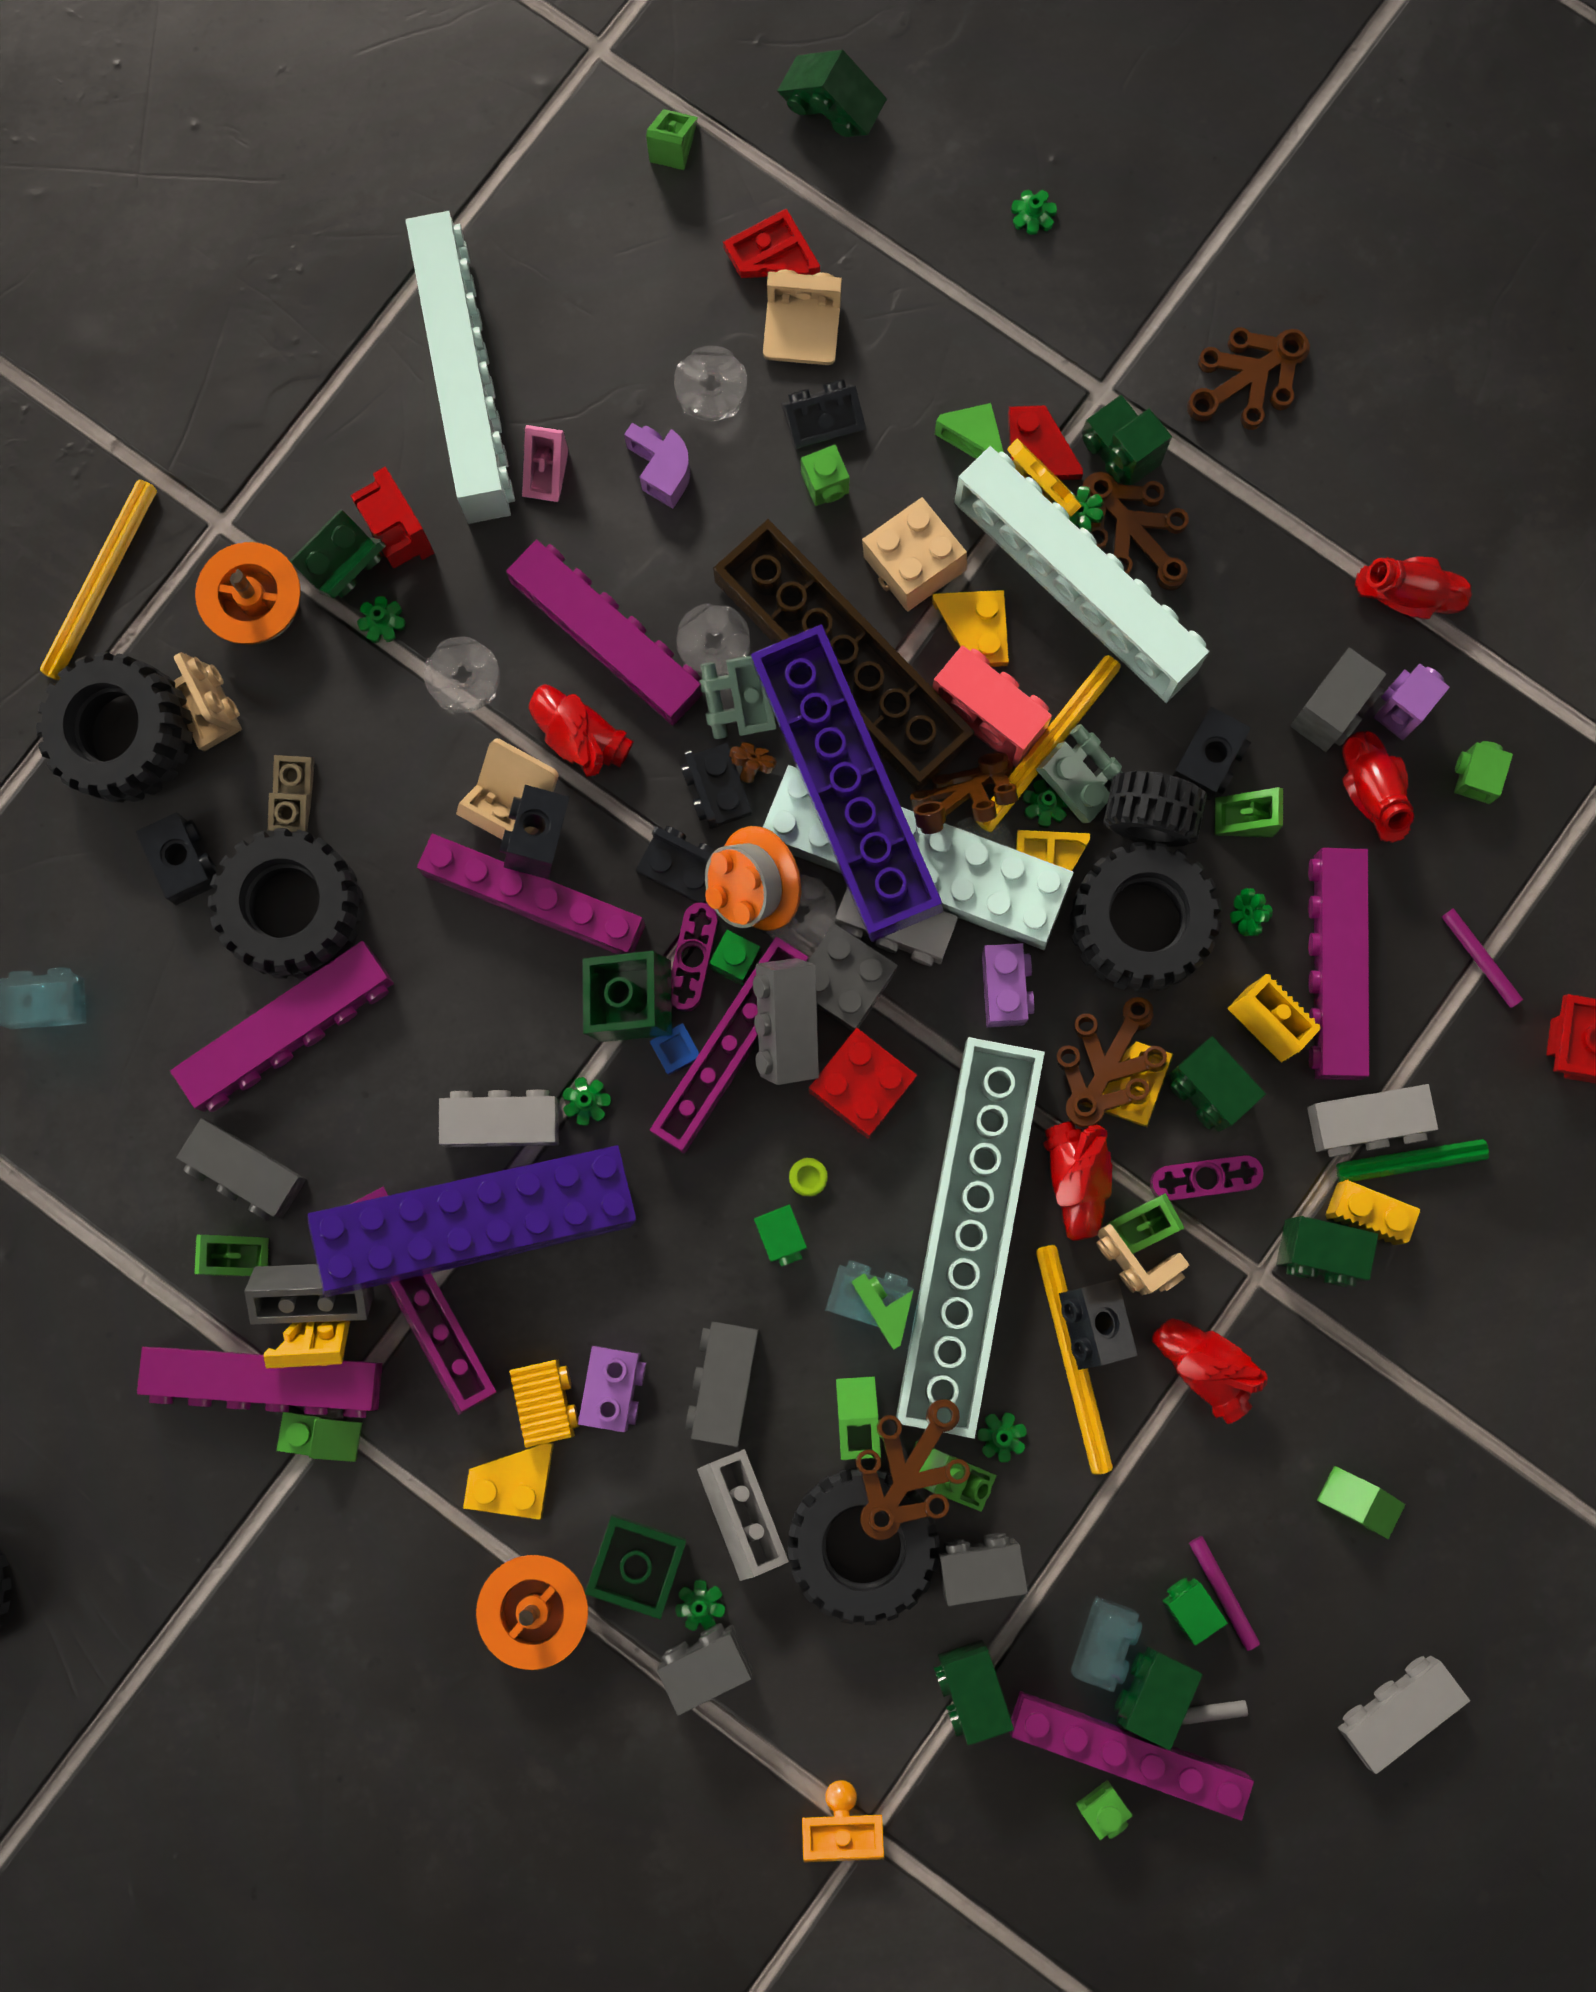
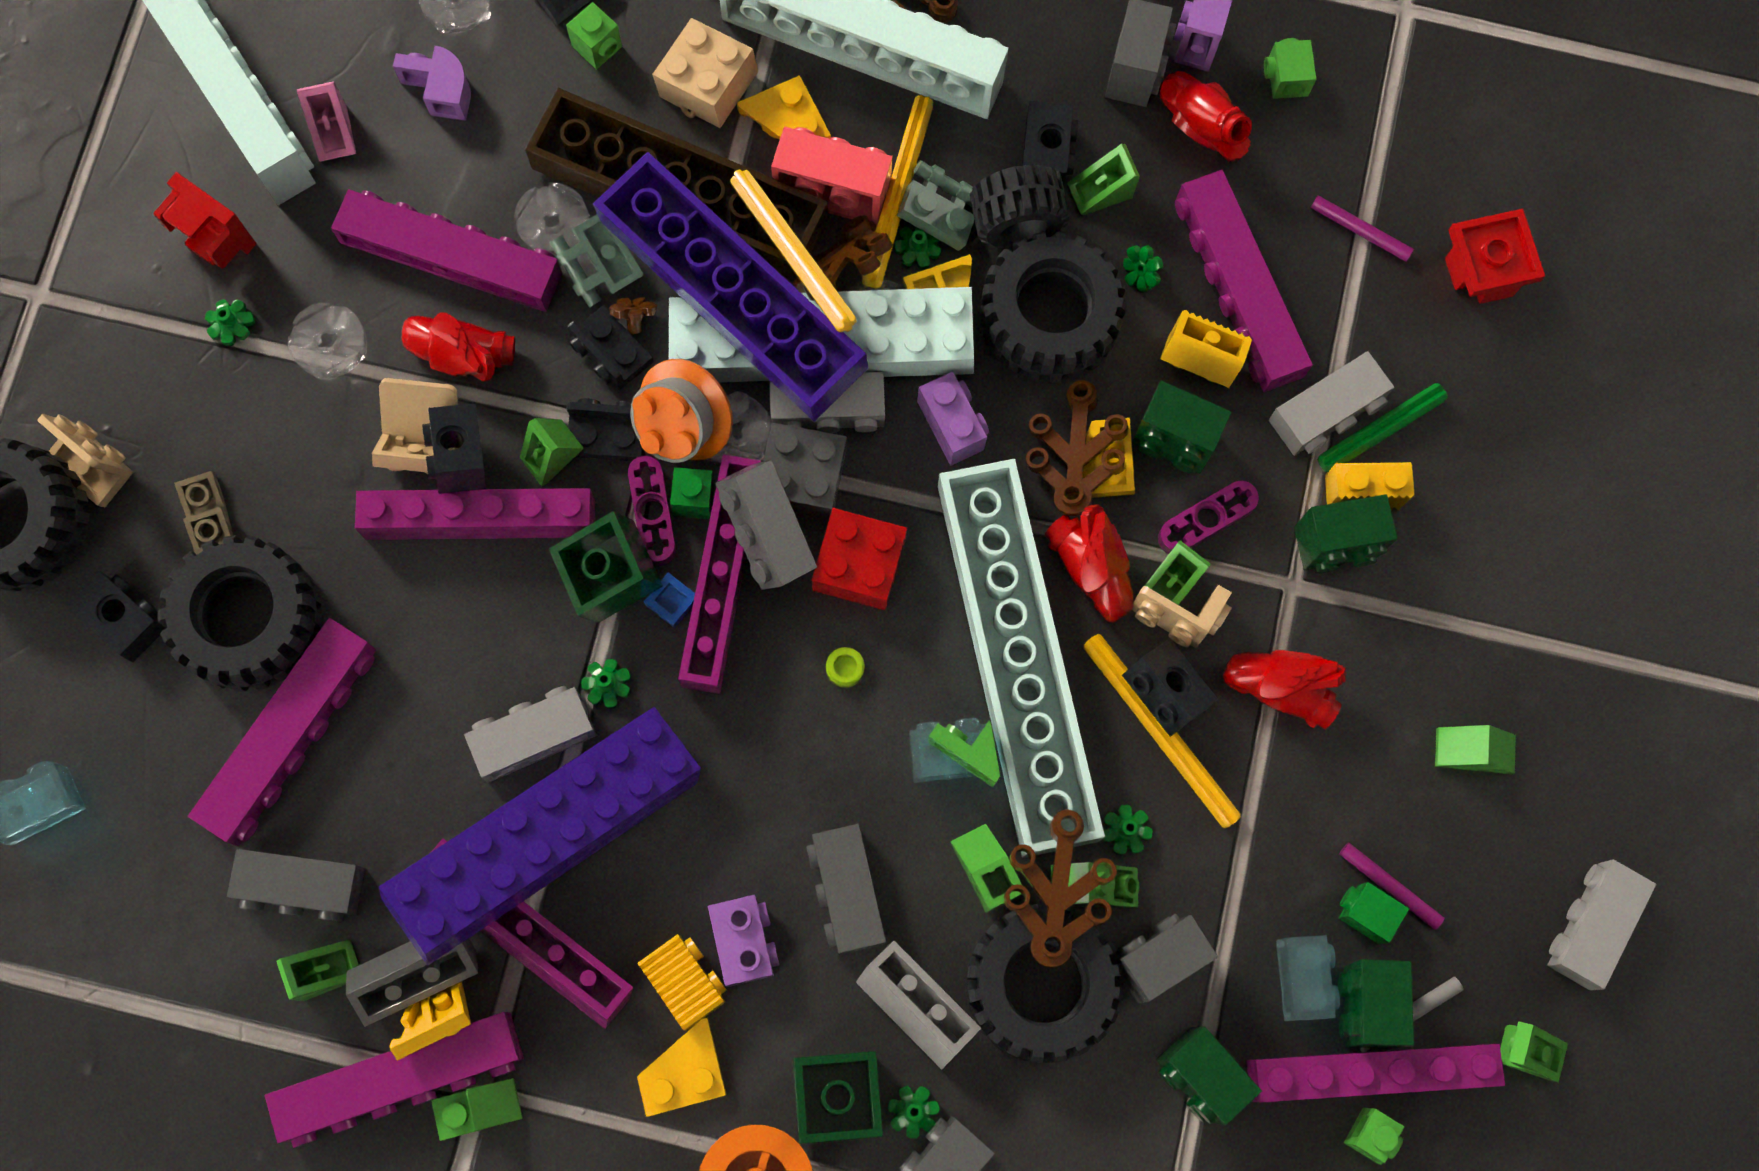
camera: 30 degrees left, 5 degrees down
orange piece [195,542,301,644] -> none
dark green bracket [289,510,386,598] -> none
green brick [754,1204,807,1267] -> none
none -> bright green slope [520,418,584,487]
none -> yellow axle [730,169,857,332]
none -> bright green slope [1500,1021,1568,1083]

